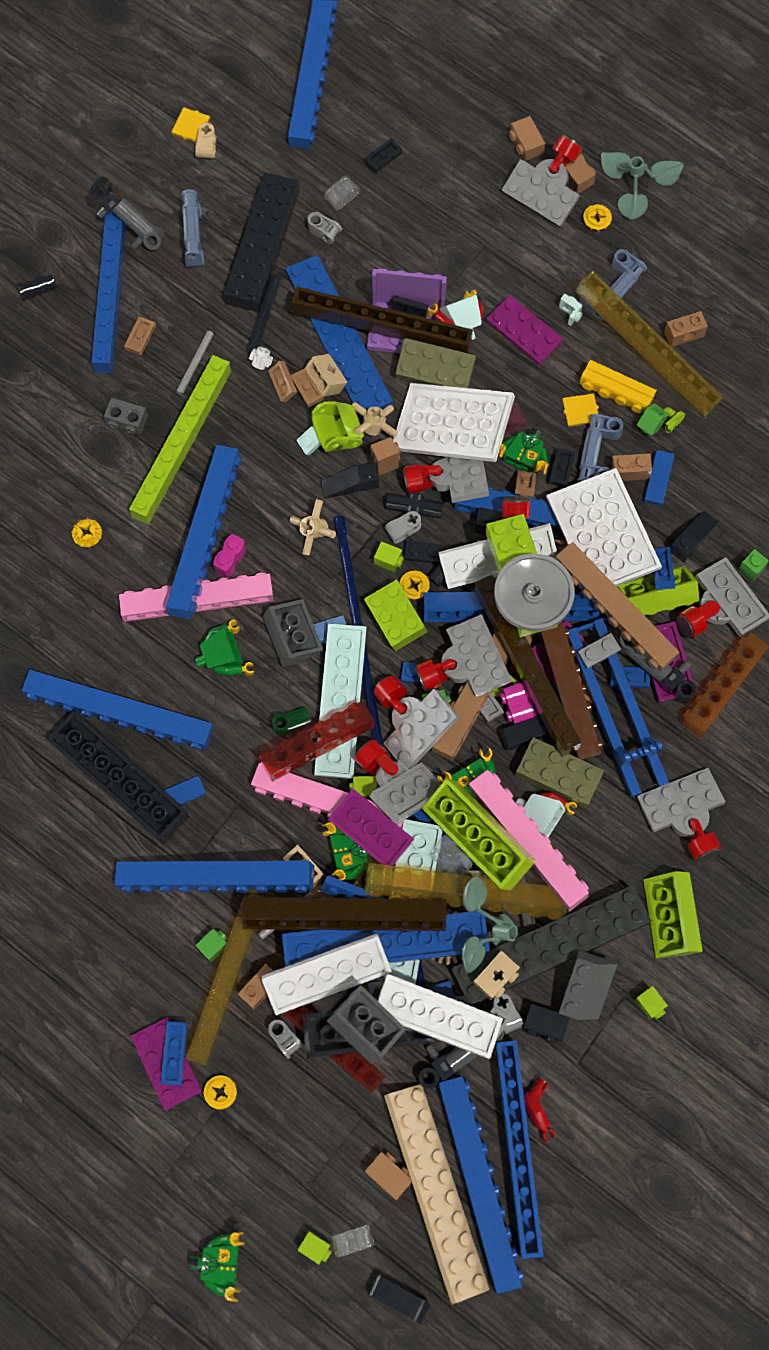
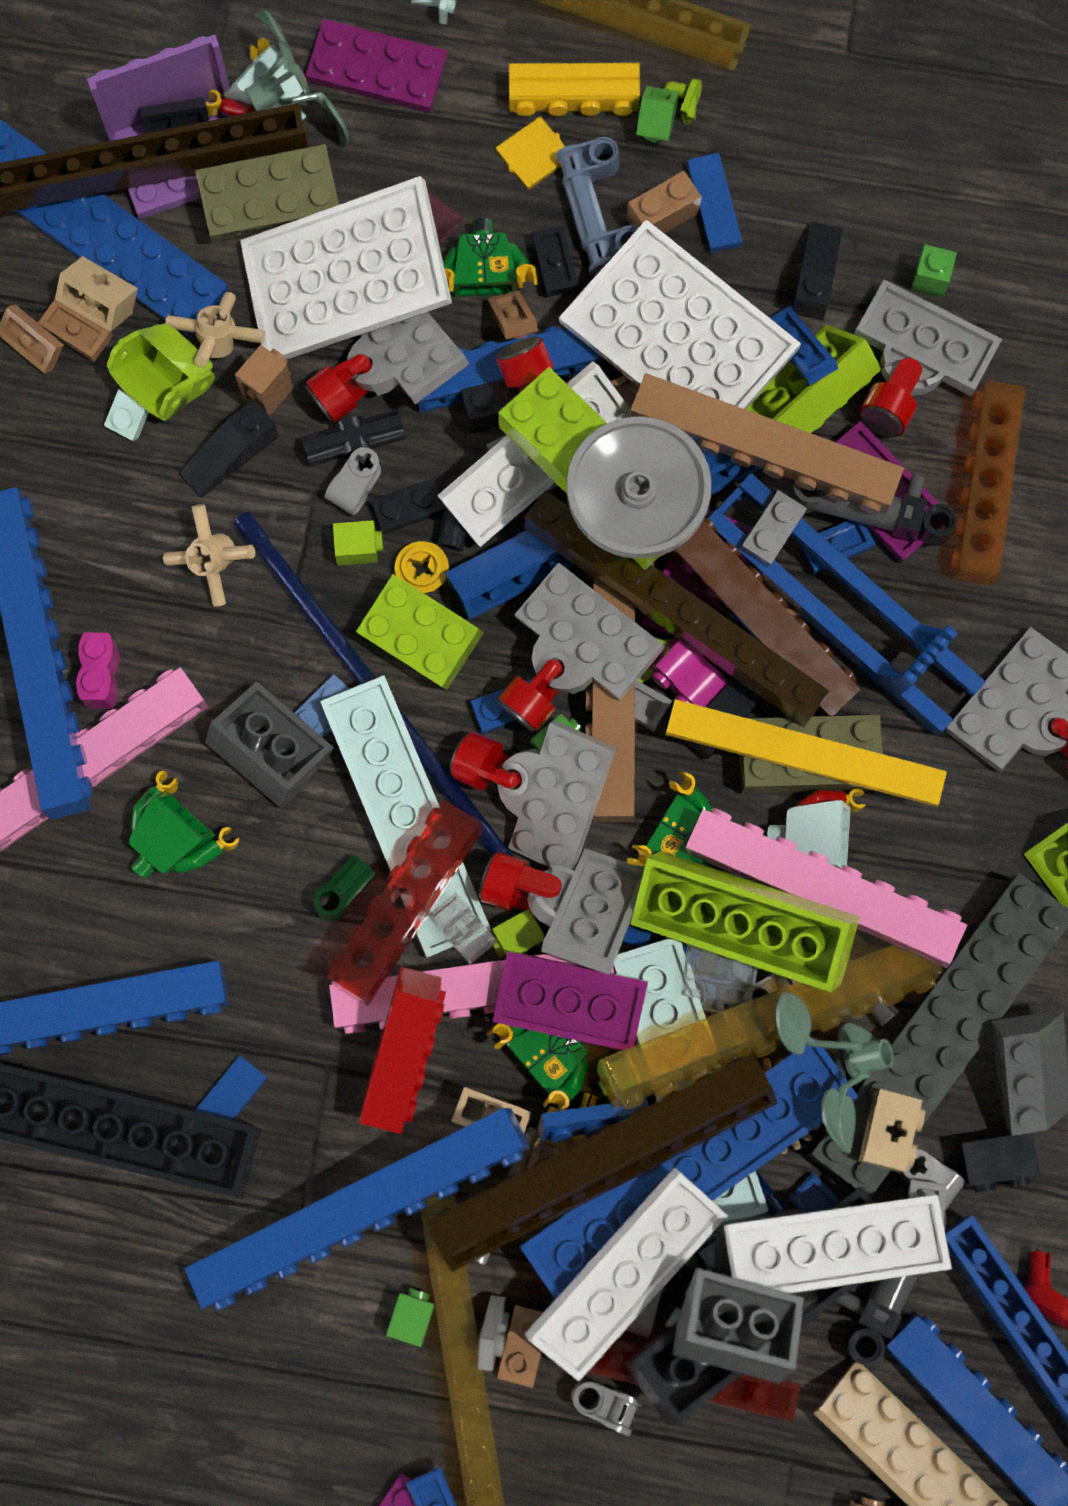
camera: 30 degrees left, 5 degrees up
none -> sand green plant [244,10,349,149]
none -> red brick [359,966,446,1134]
none -> clear beam [428,892,497,965]
none -> light grey plate [478,1296,510,1371]
none -> yellow tile [666,699,947,807]

